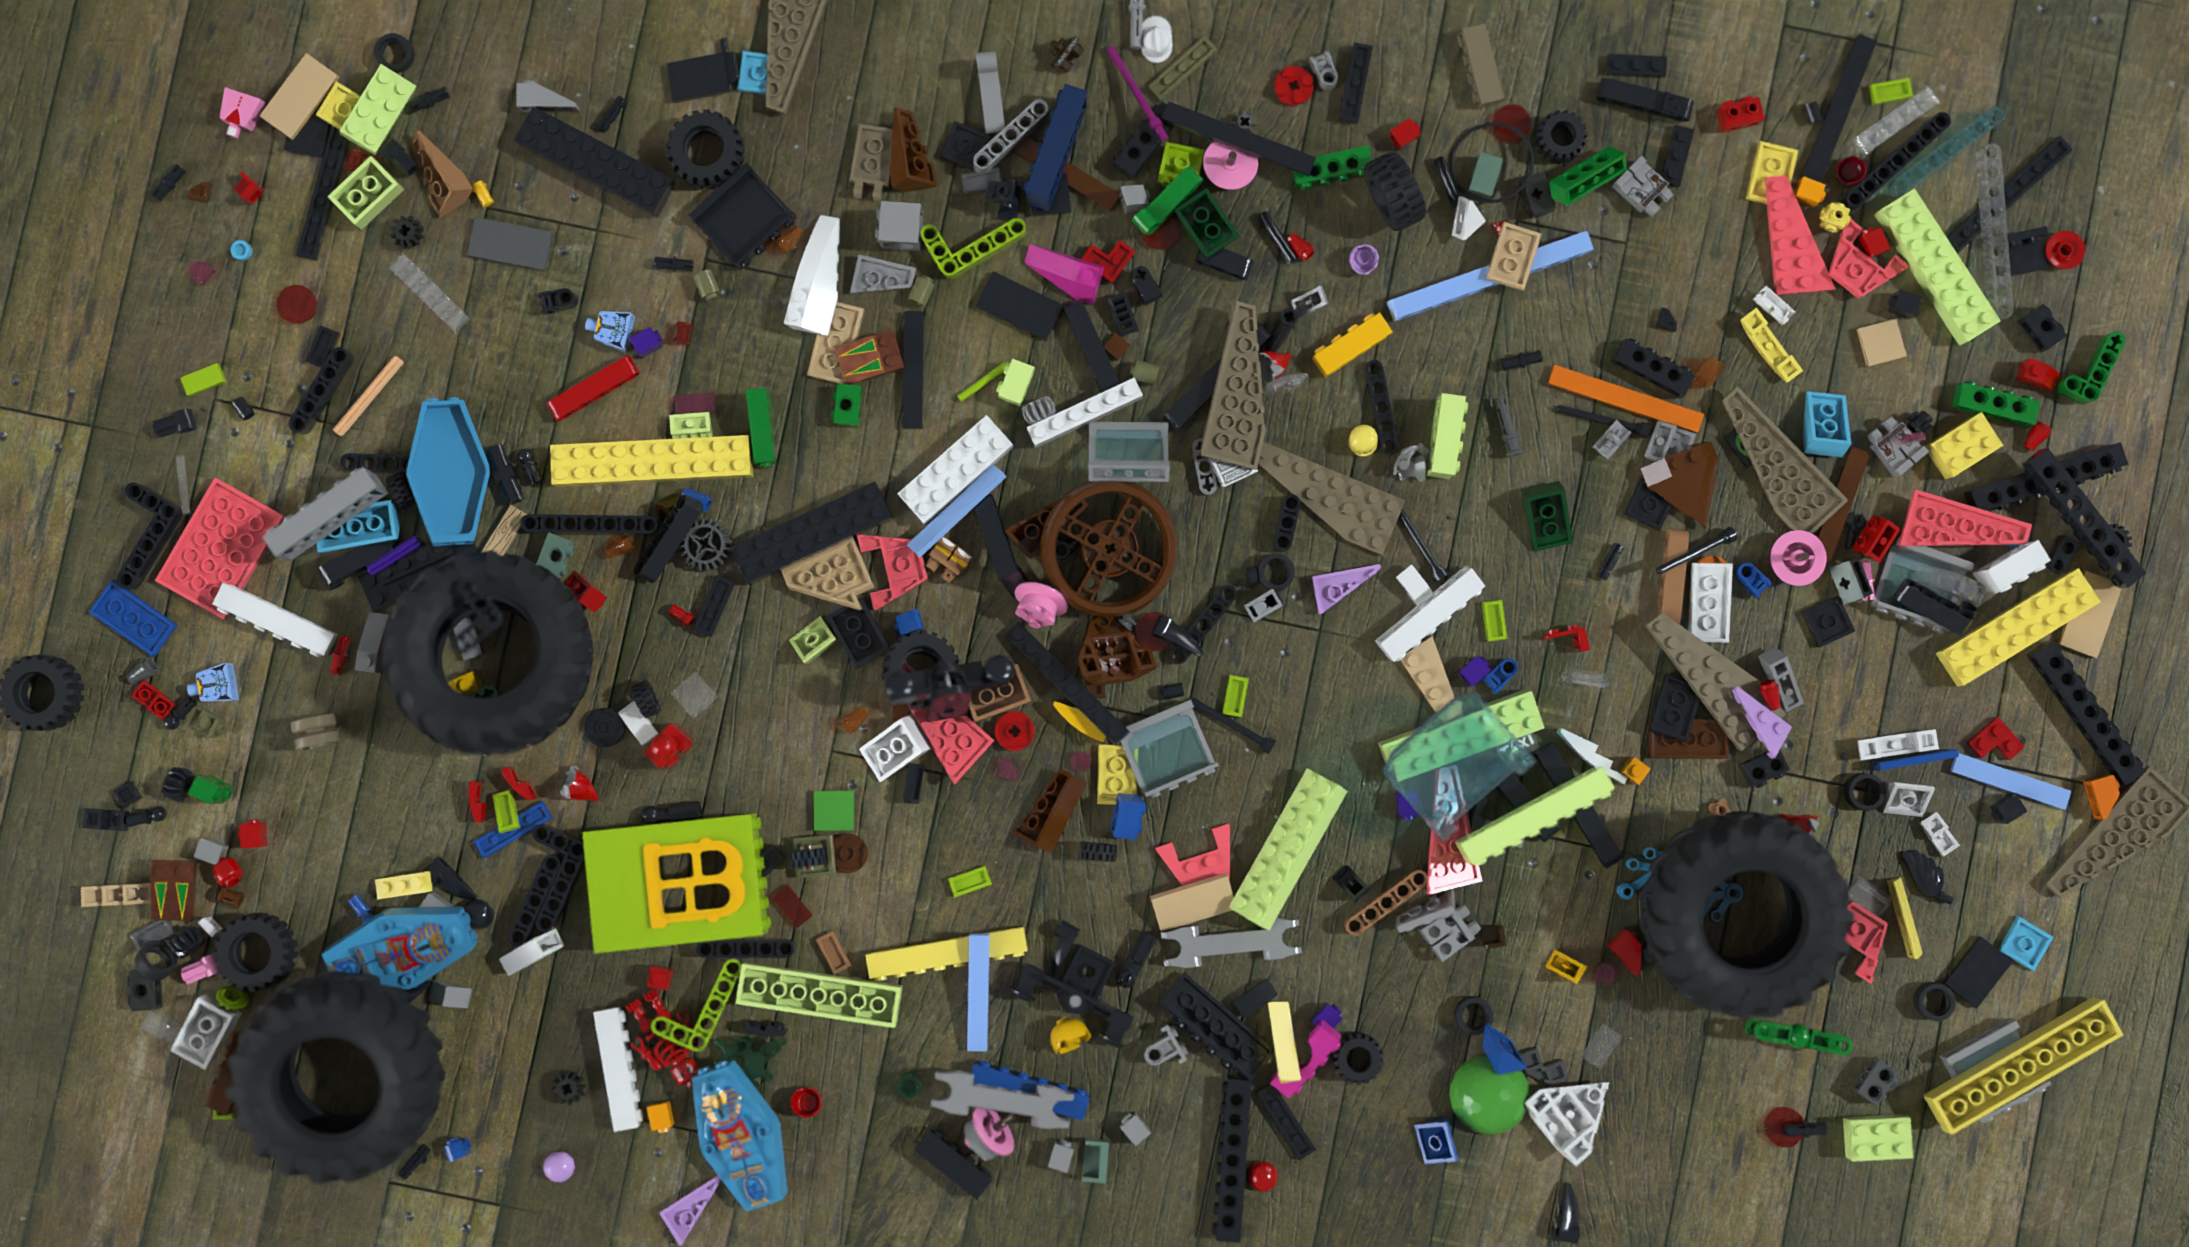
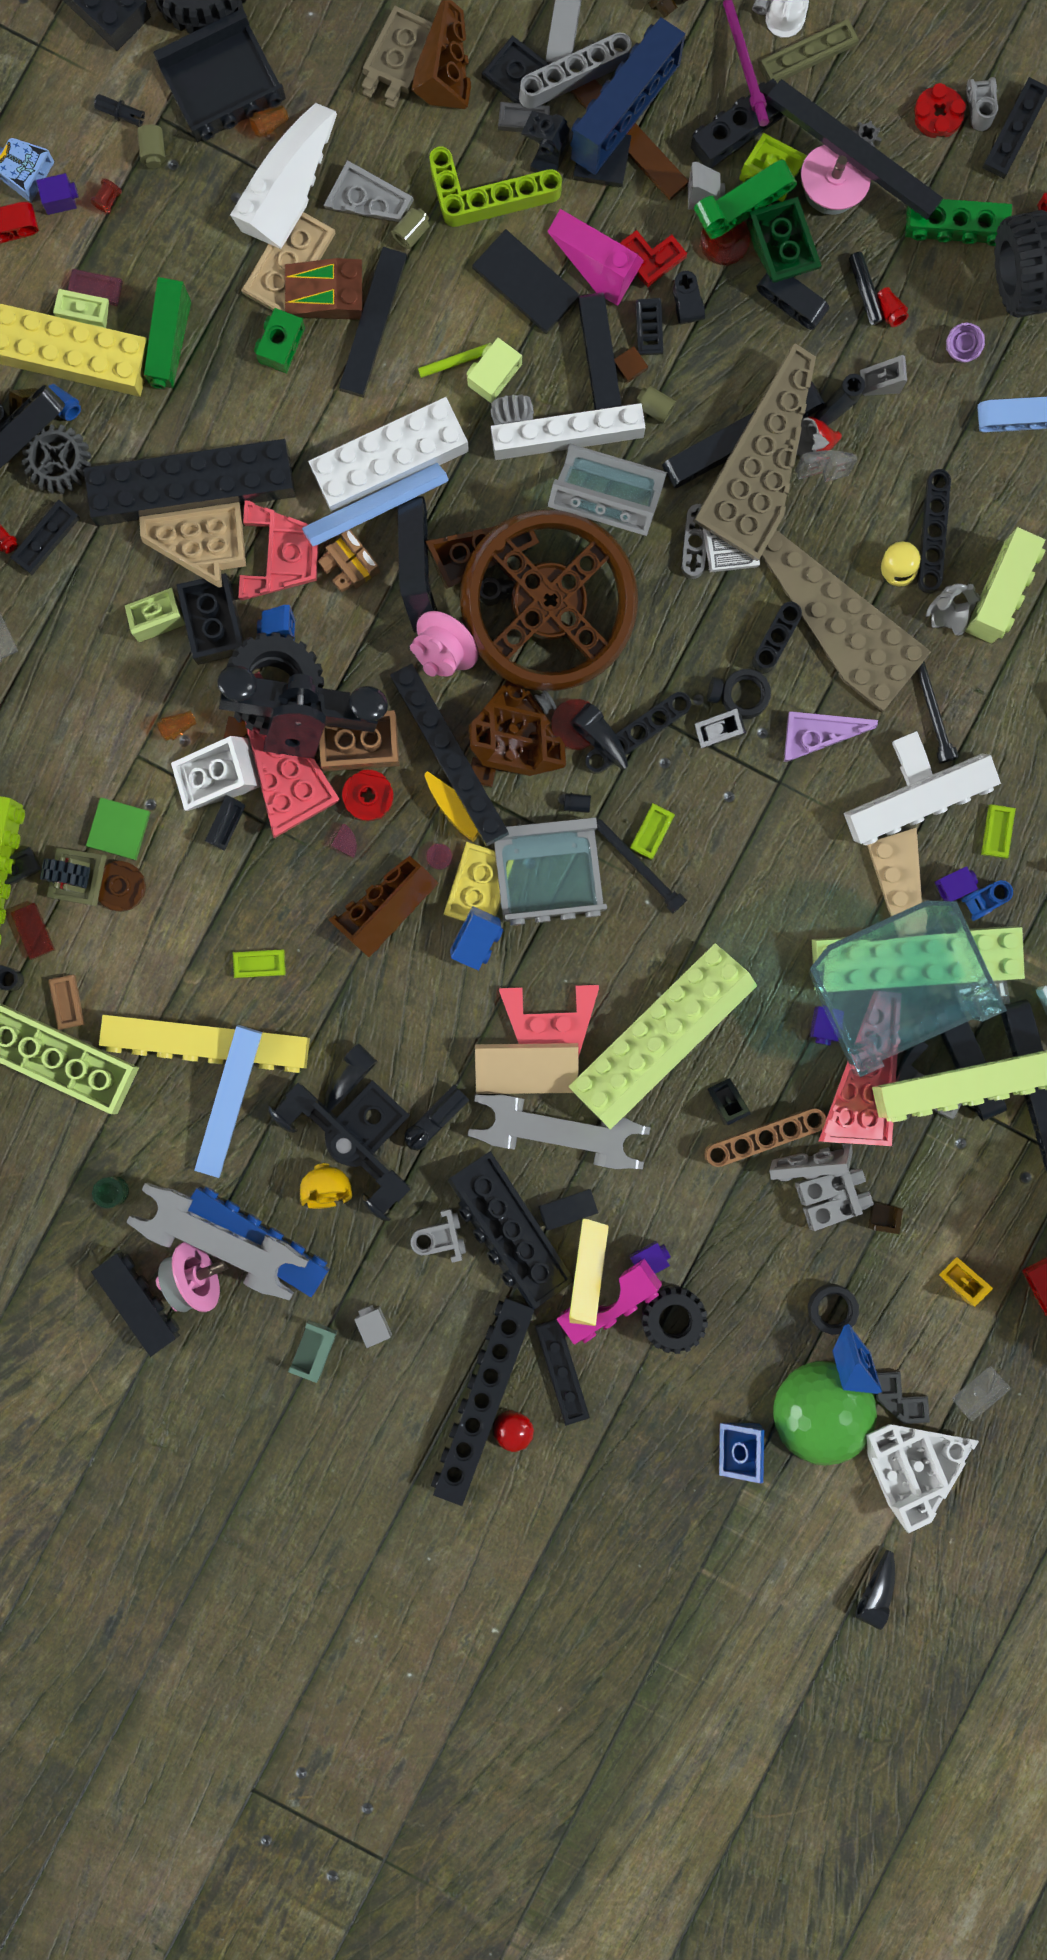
camera: 15 degrees right, 0 degrees up
light grey brick [875,201,923,251] -> none
light grey brick [1048,1139,1074,1173] -> none
black tyre [1081,842,1117,862] -> none
yellow brick [1312,312,1393,378] -> none
clear pink tile [1591,962,1615,985] -> none

